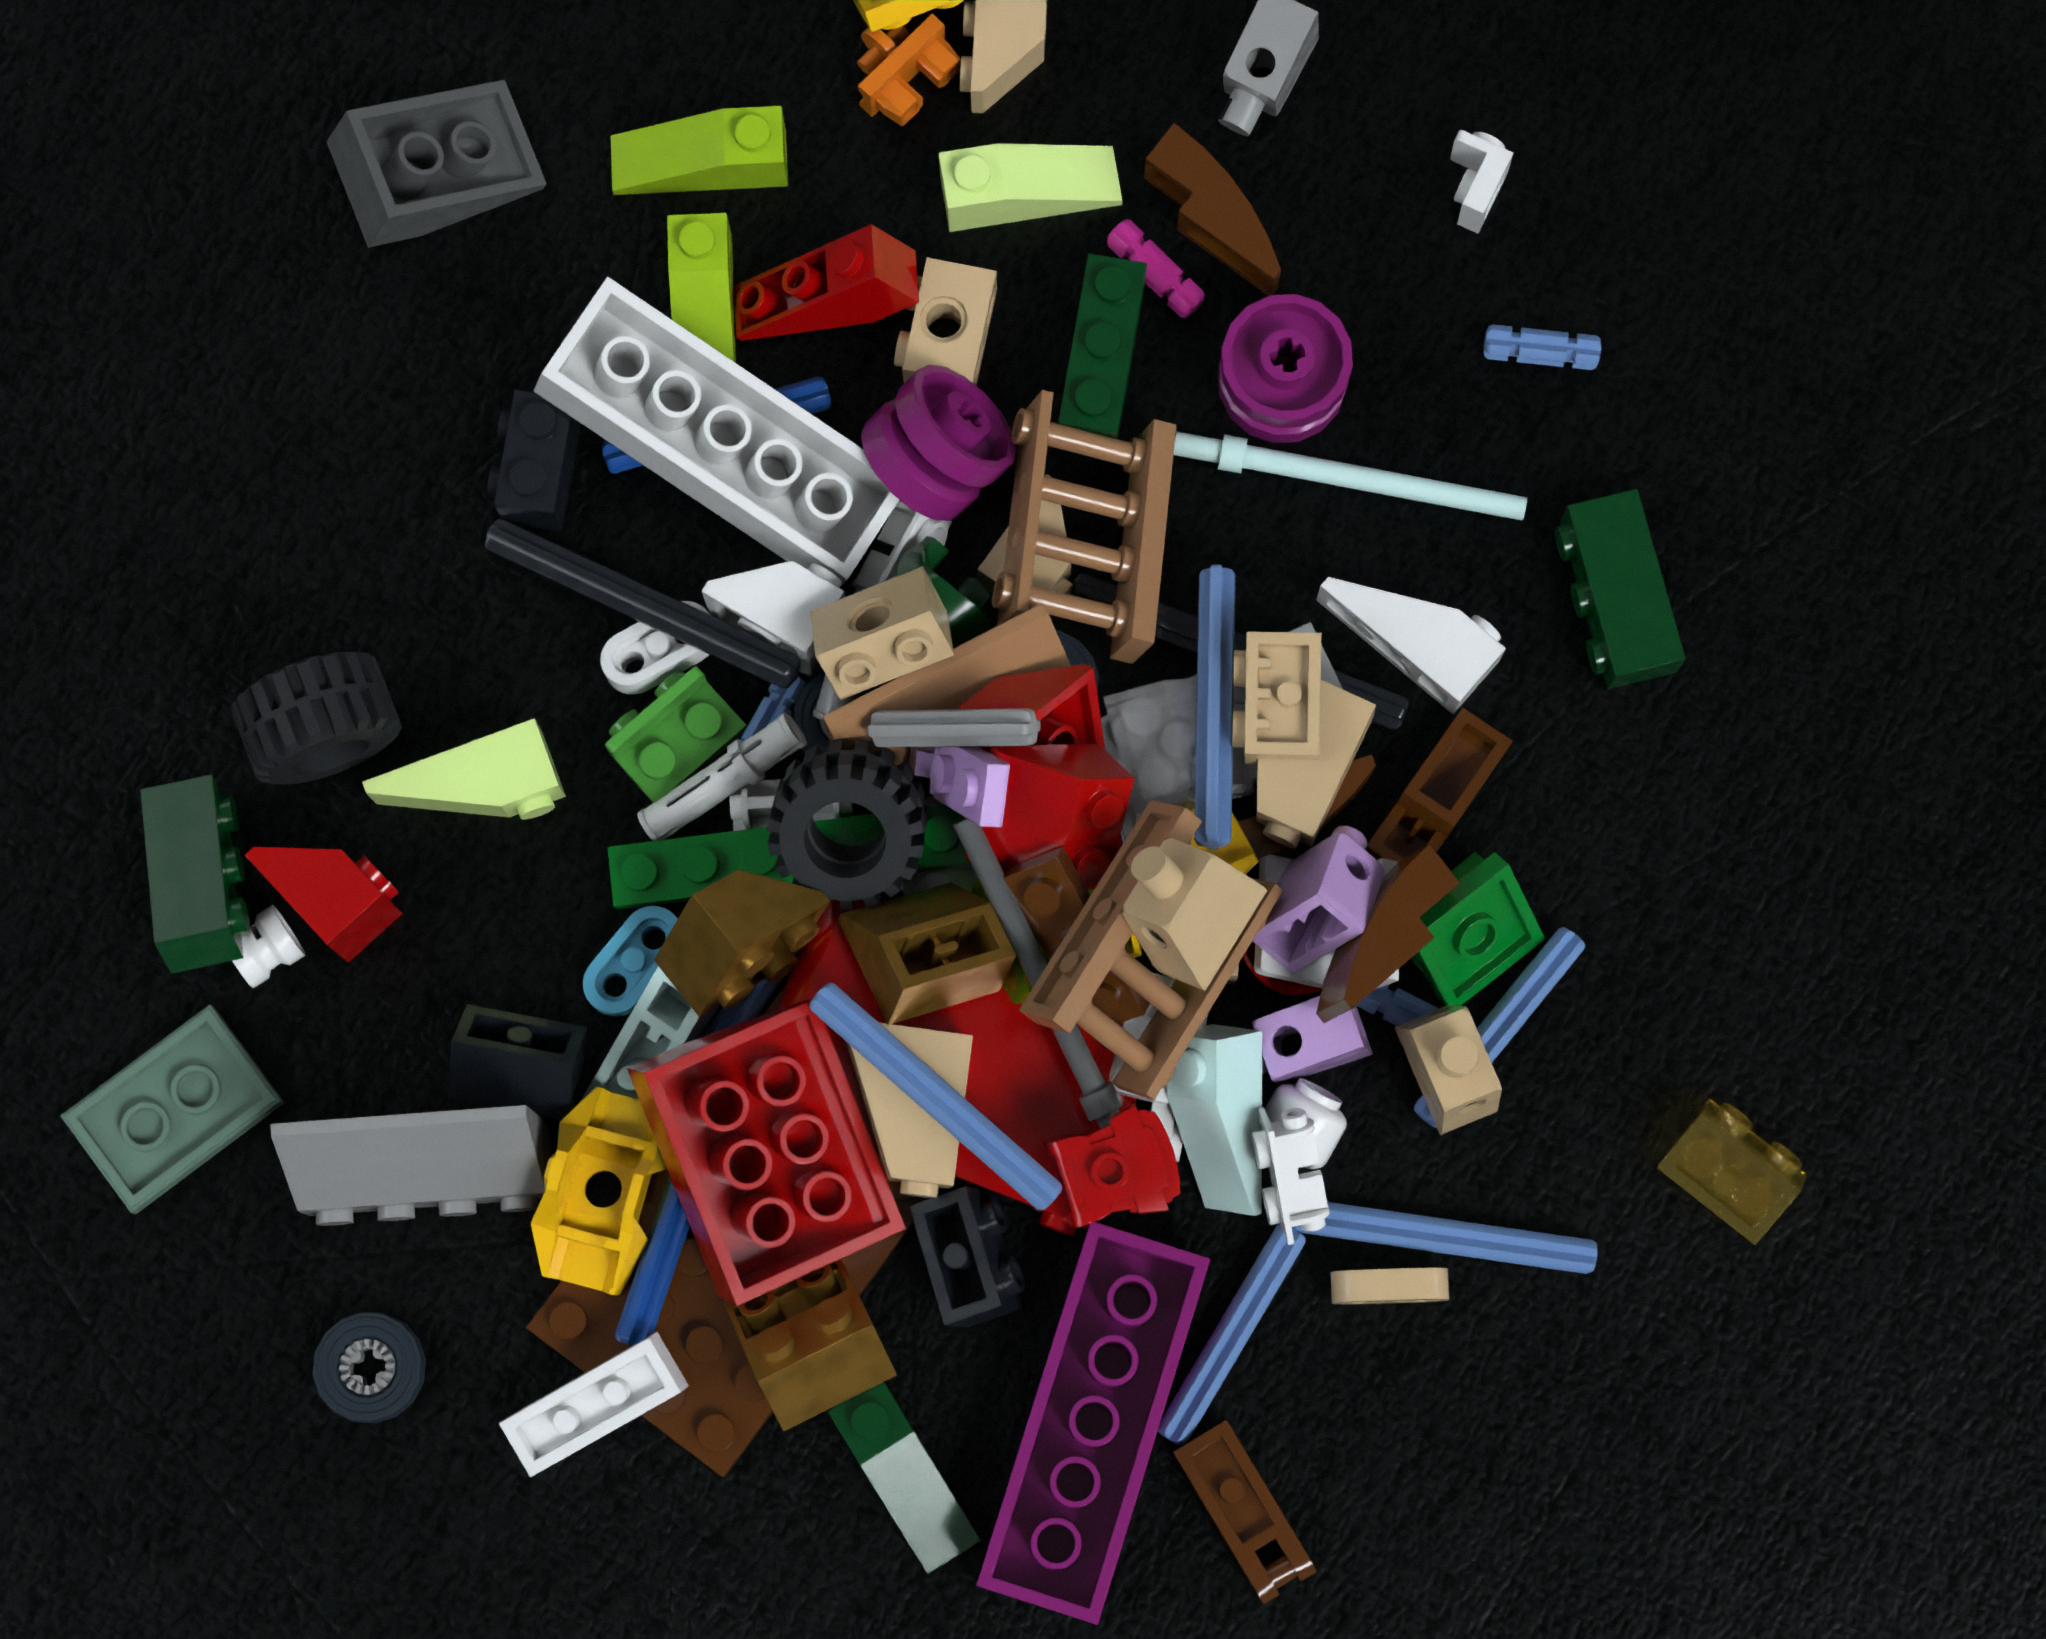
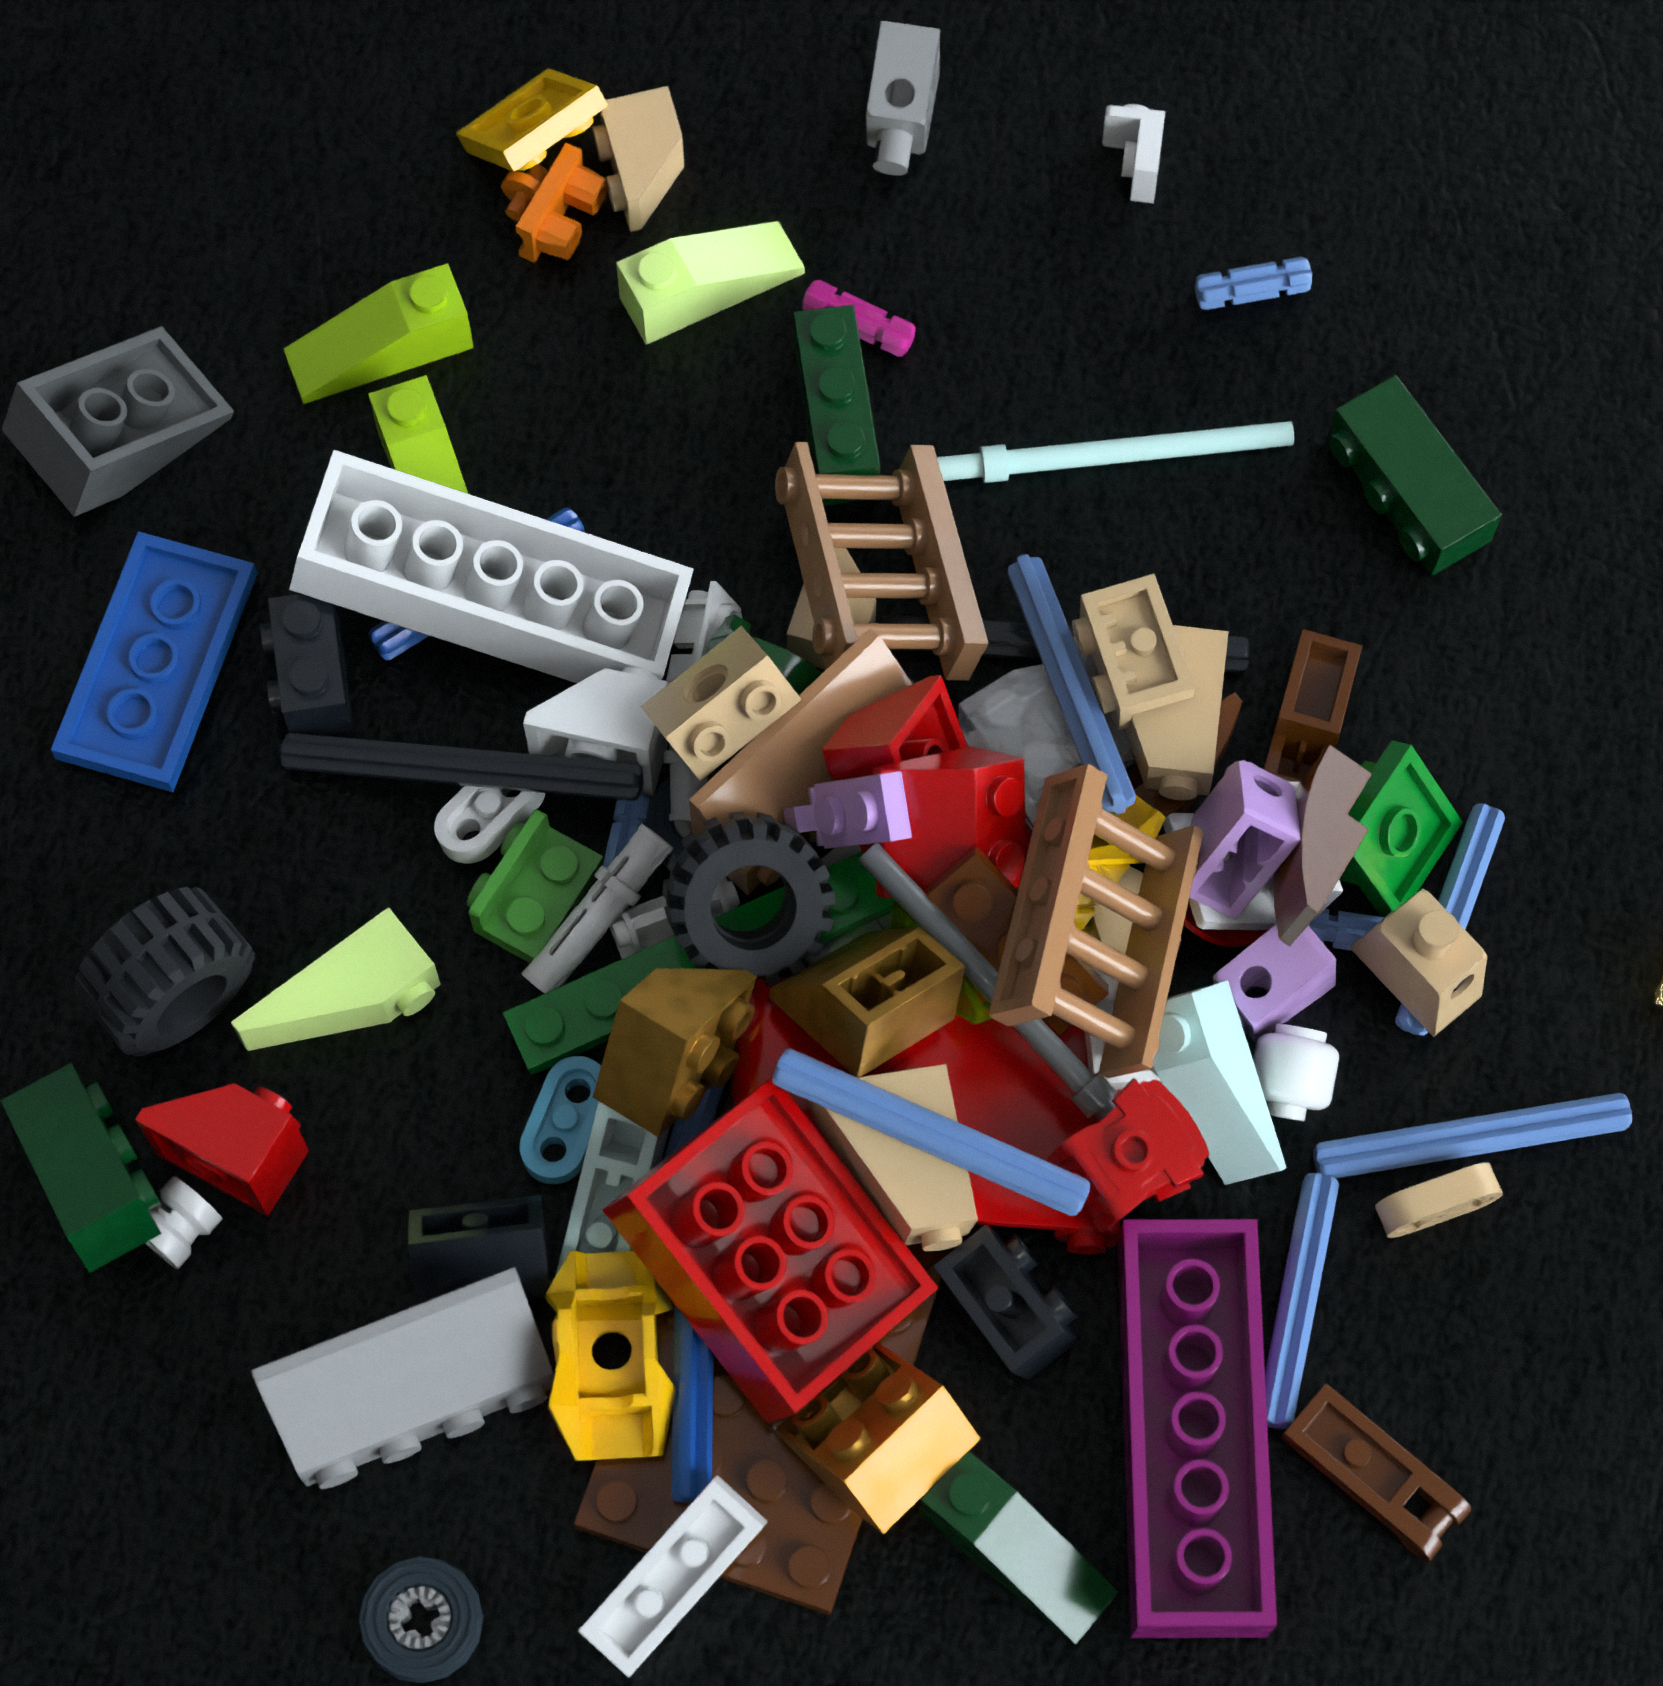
camera: 20 degrees left, 10 degrees down
sand green tile [61,1005,285,1214] -> none
red slope [734,224,919,341] -> none
magenta wheel [861,365,1017,521] -> none
light grey axle [867,708,1041,747] -> none
tan brick [894,257,997,386] -> none
tan torso [1122,838,1267,991] -> none
reddish brown slope [1144,123,1281,296] -> none
magenta wheel [1218,294,1353,443] -> none
white hinge [1252,1107,1330,1245] -> none
white slope [1316,577,1506,714] -> none
none -> blue plate [51,531,258,792]

